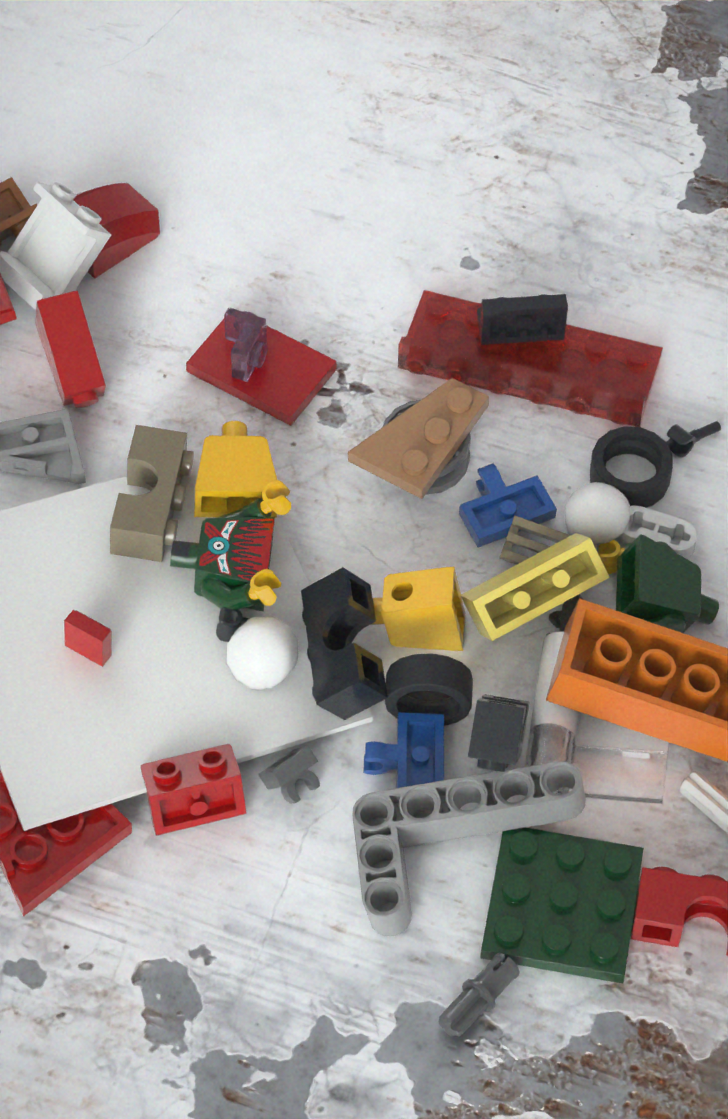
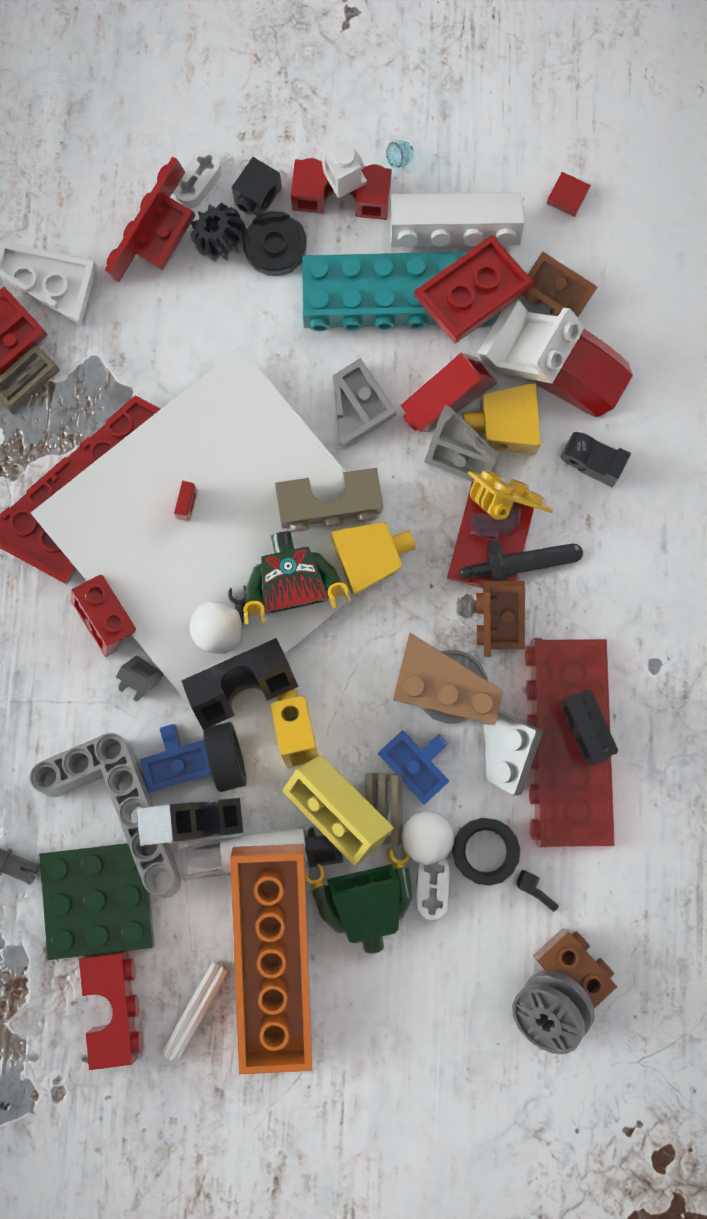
camera: 75 degrees right, 25 degrees up
none -> light grey wing [424,405,499,482]
none -> black sword [459,541,583,581]
none -> yellow torso [462,383,541,454]
none -> yellow hinge [468,470,553,520]
none -> dark orange bracket [476,581,525,657]
none -> wing [483,710,543,795]
none -> black leg [560,432,631,488]

